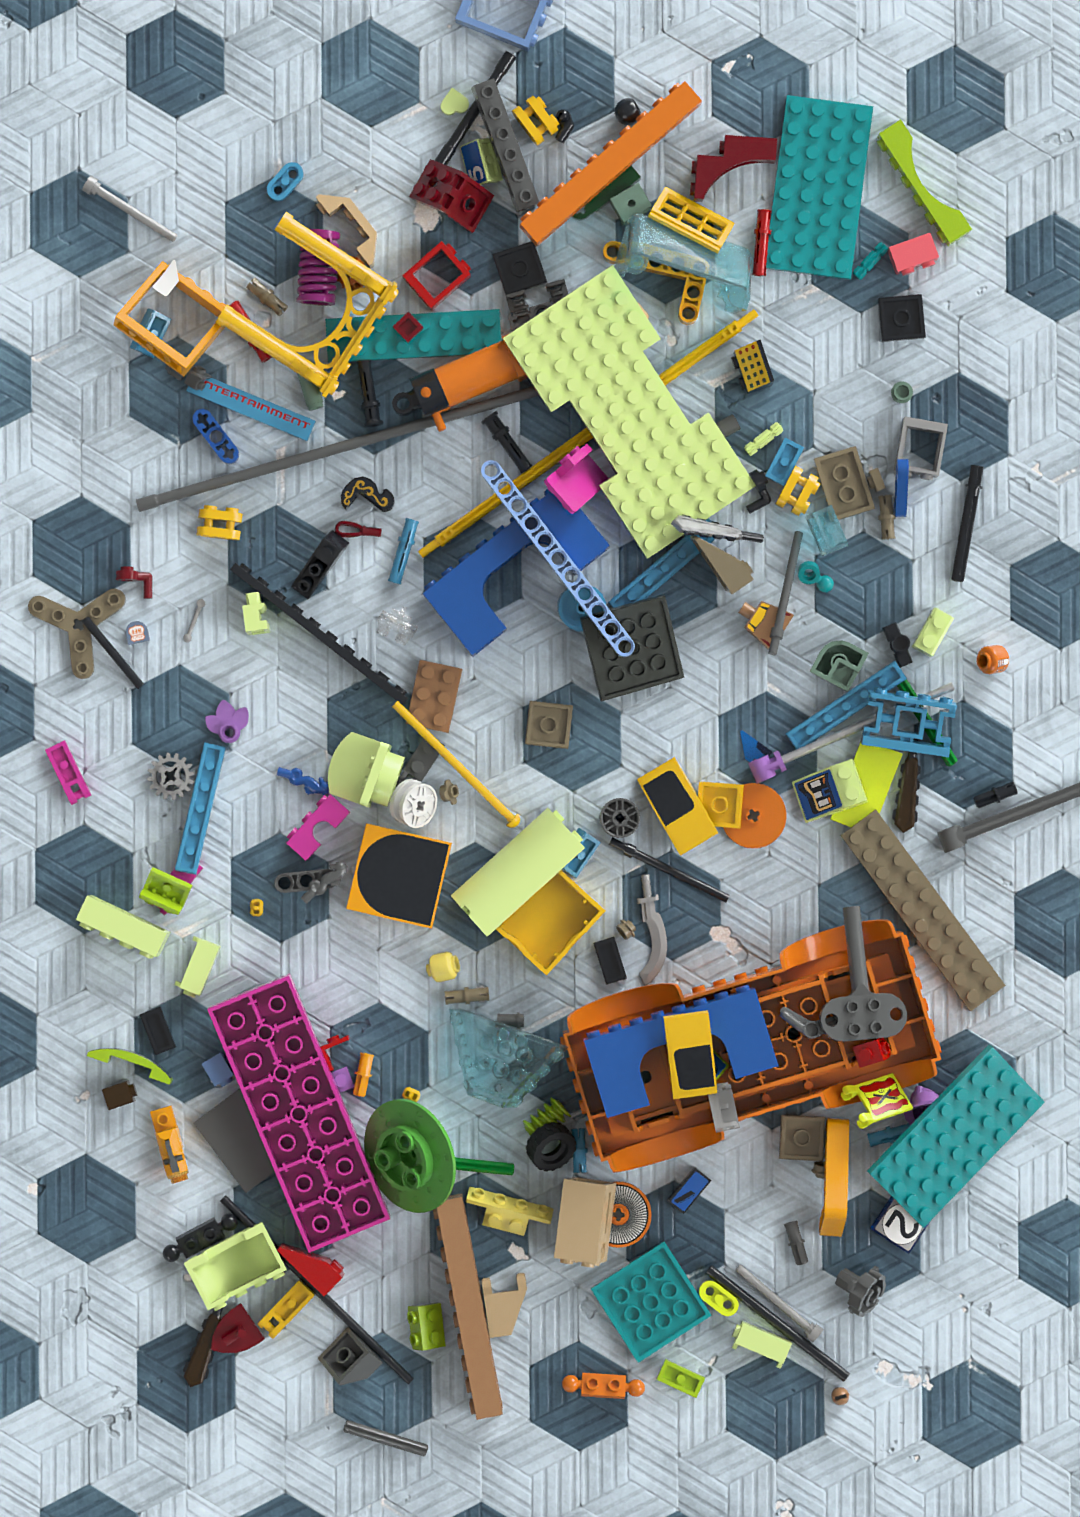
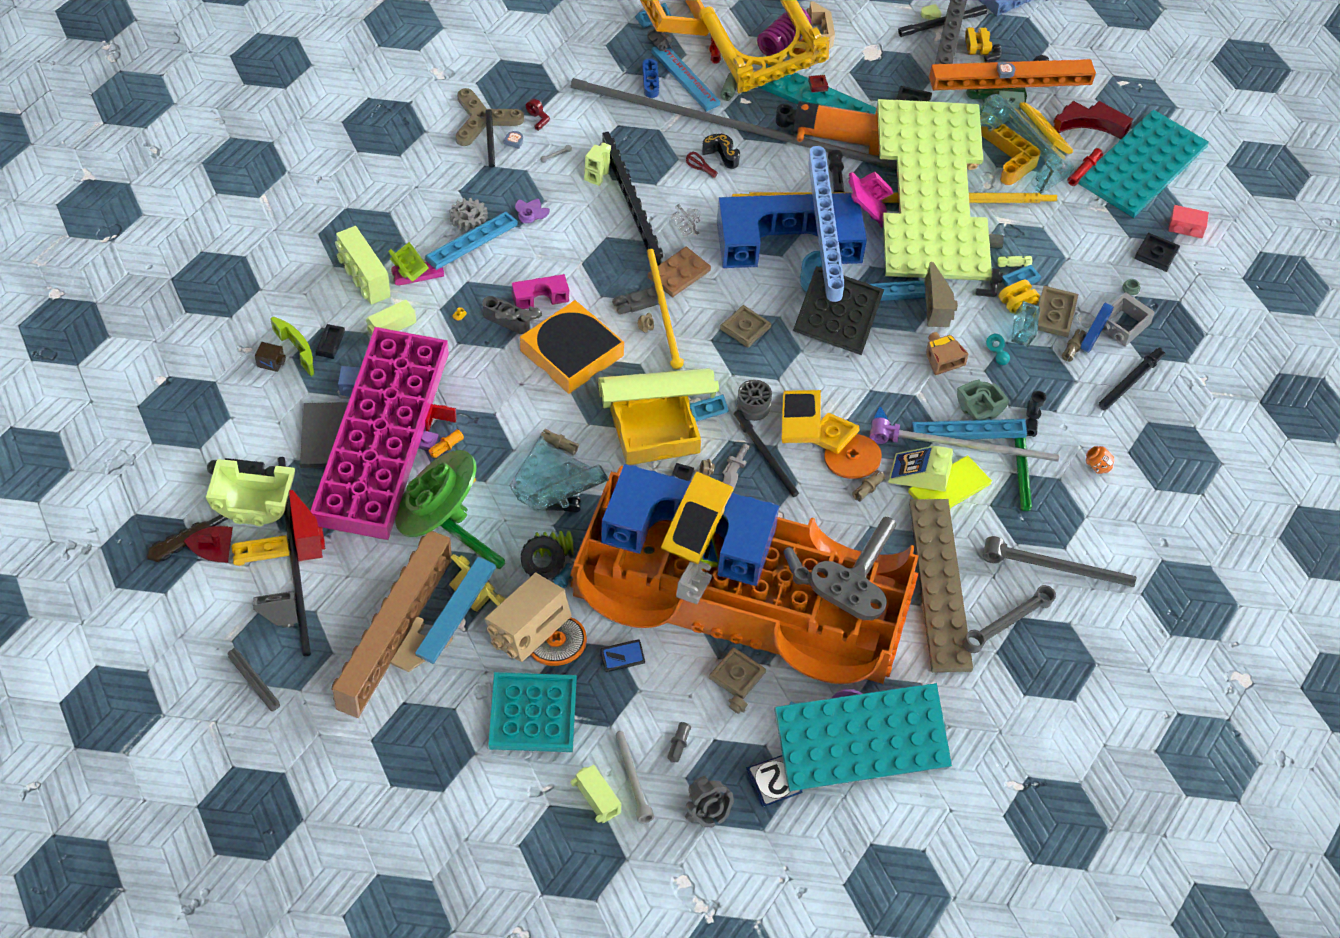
camera: 35 degrees right, 35 degrees down
dark pink plate [45,740,92,805] -> none
light orange plate [150,1105,189,1184] -> none
yellow brick [196,505,243,540] -> none
dark tan pin [246,278,288,316] -> none
blue animal [277,767,329,795] -> none
black slope [291,530,349,599] -> none
yellowish green piece [328,732,405,808] -> none
black pin [357,360,383,427] -> none
dark azure pin [388,518,419,585] -> none
white wheel [390,779,437,828] -> none
red window [402,241,471,311] -> none
lime bracket [407,1302,446,1351] -> none
dark red bracket [409,159,495,233] -> none
light yellow head [426,952,460,982] -> none
panel [460,138,503,185] -> none
orange plate [562,1373,645,1399] -> none
lime plate [656,1359,705,1398] -> none
sword [671,514,764,543] -> none
neon yellow plate [699,1280,739,1316] -> none
black piece [705,1265,850,1382] -> none
slope [731,339,774,394] -> none
dark grey bar [768,531,803,656] -> none
light orange beam [819,1118,849,1237] -> none
medium nougat hinge [831,1387,849,1405] -> none
neon yellow flag [840,1073,913,1129] -> none
teal axle [853,242,888,280] -> none
red bracket [853,1038,890,1068] -> none
dark azure fence [861,687,957,757] -> none
dark tan plate [866,468,886,493] -> none
lime arch [877,119,972,246] -> none
dark brown sword [892,738,921,833] -> none
yellowish green brick [912,608,954,657] -> none
black axle [973,781,1018,808] -> none
none -> dark azure tile [415,557,496,664]
none -> dark tan pin [852,470,885,502]
none -> dark grey piece [963,585,1056,653]
none -> sand blue tile [996,62,1015,78]

